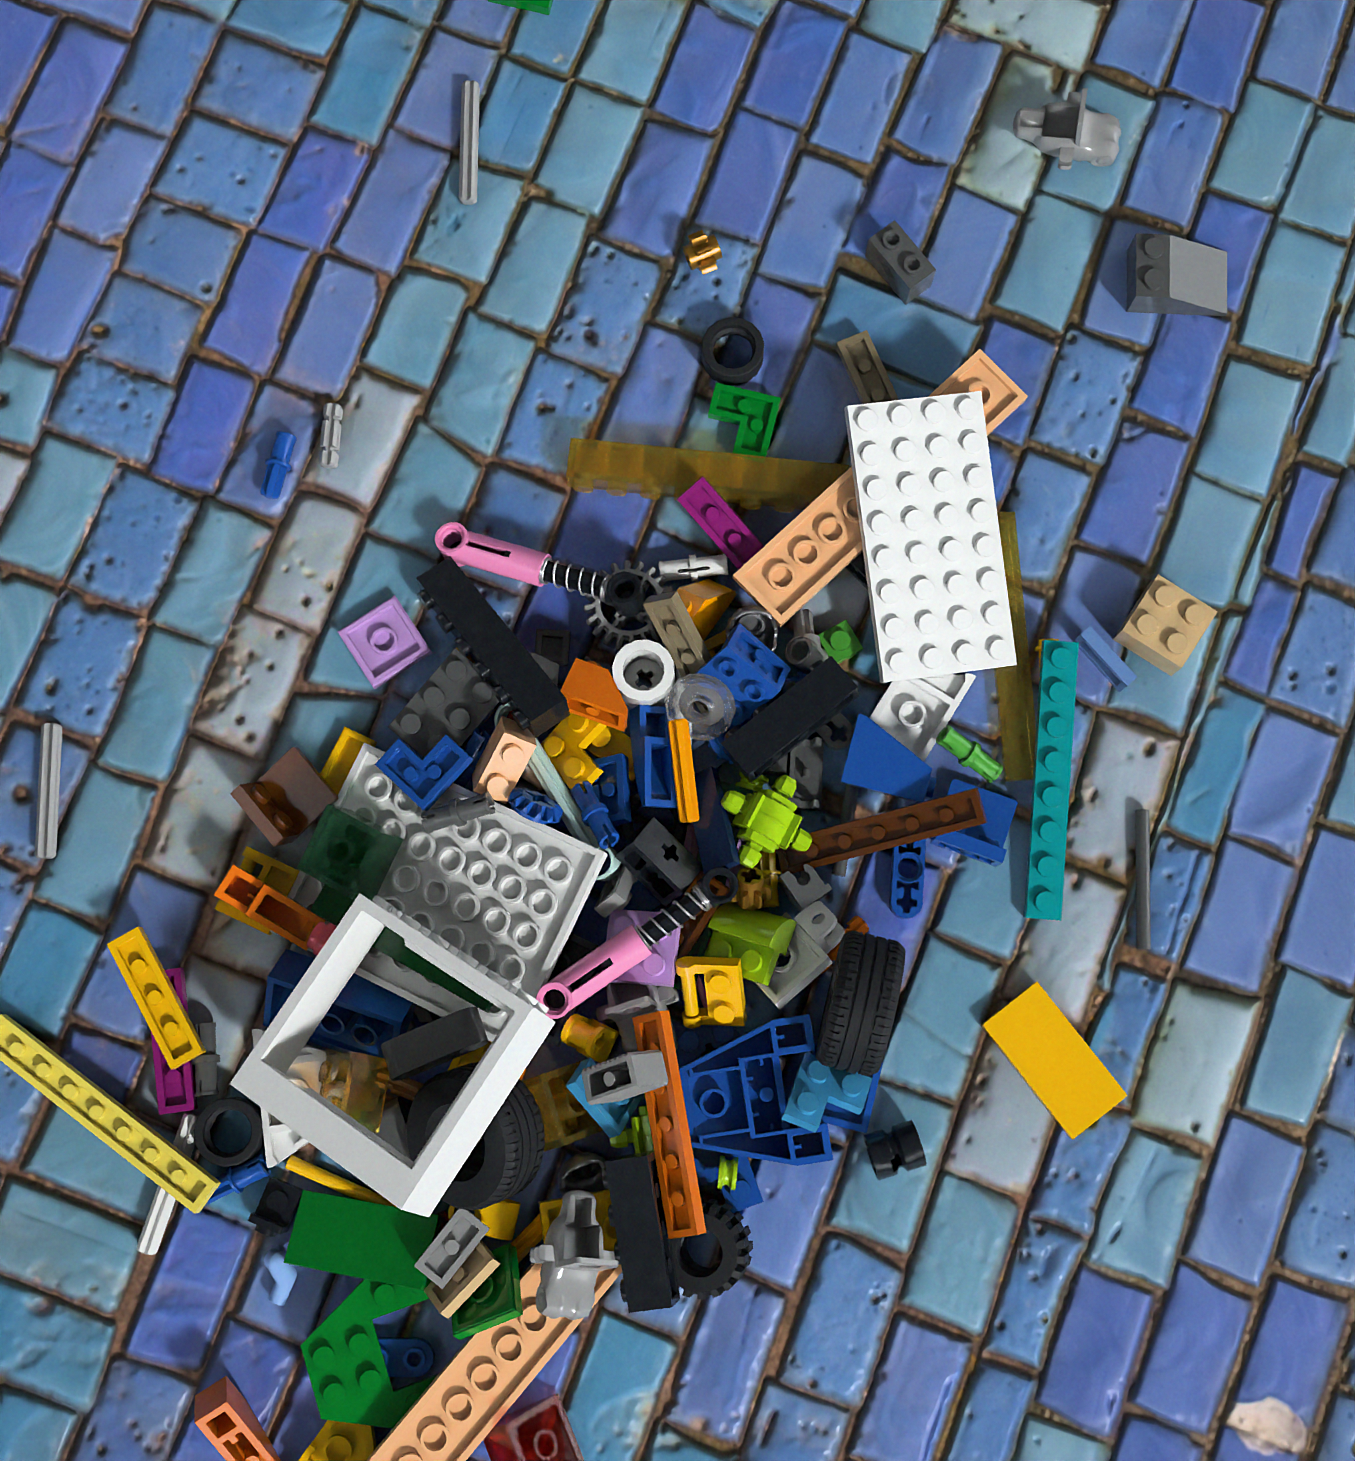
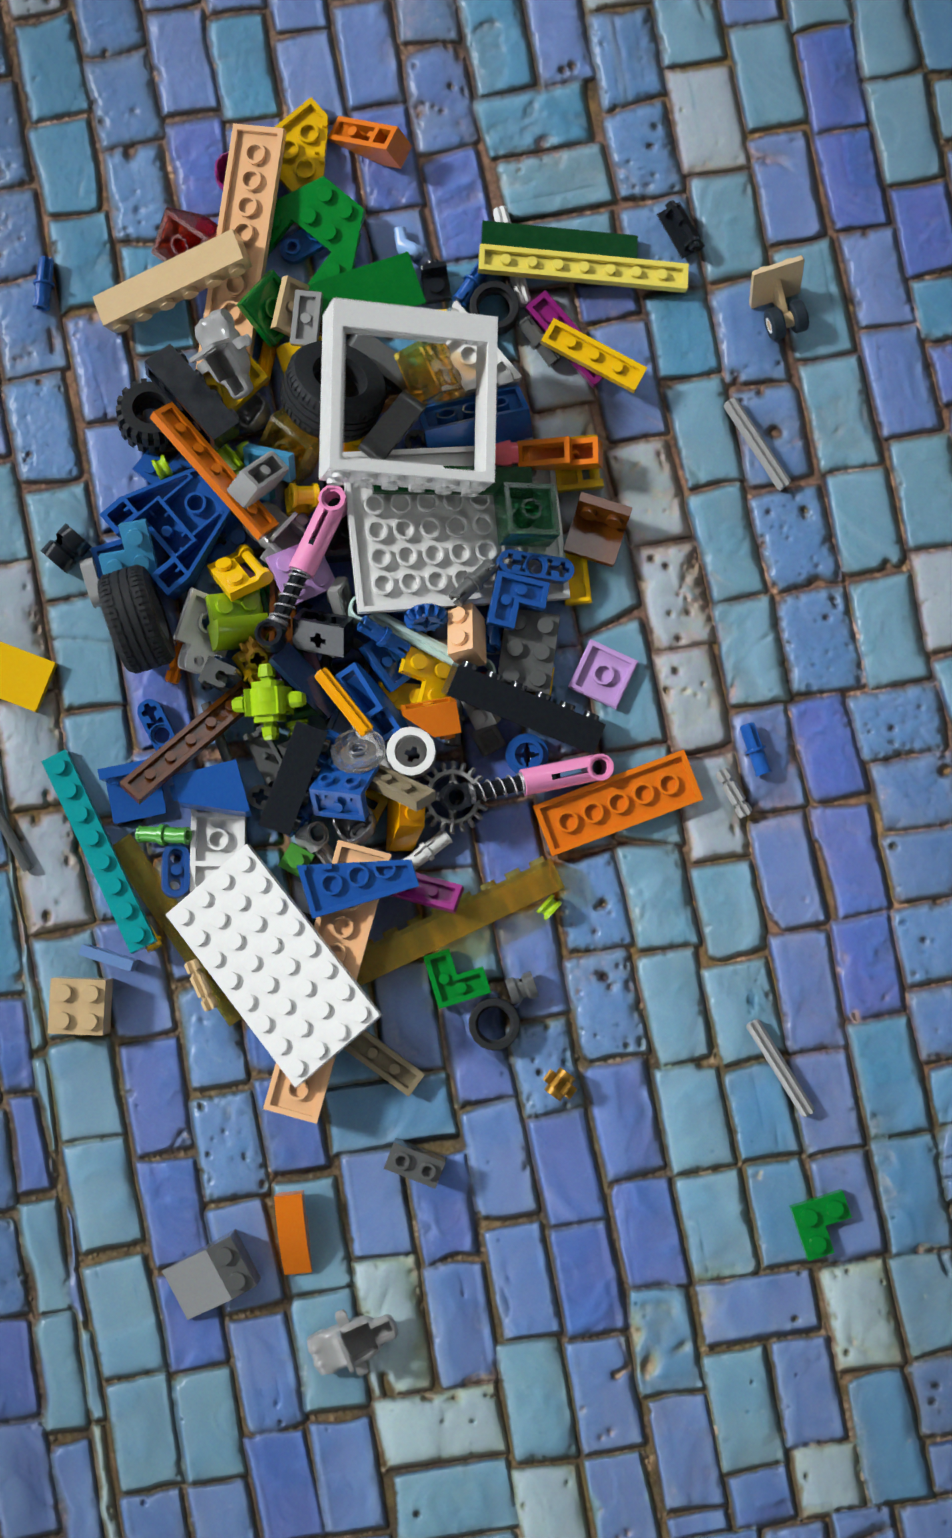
camera: 145 degrees right, 5 degrees up
none -> light grey beam [79,556,101,608]
none -> tan brick [93,229,253,333]
none -> blue plate [161,843,190,899]
none -> tan axle [184,959,218,1011]
none -> orange slope [274,1190,312,1275]
none -> blue wing [297,859,419,919]
none -> dark green tile [481,220,638,259]
none -> blue beam [496,549,574,584]
none -> blue gear [505,734,548,774]
none -> dark grey wheel [505,971,539,1005]
none -> orange plate [533,749,704,856]
none -> lime bush [536,894,562,920]

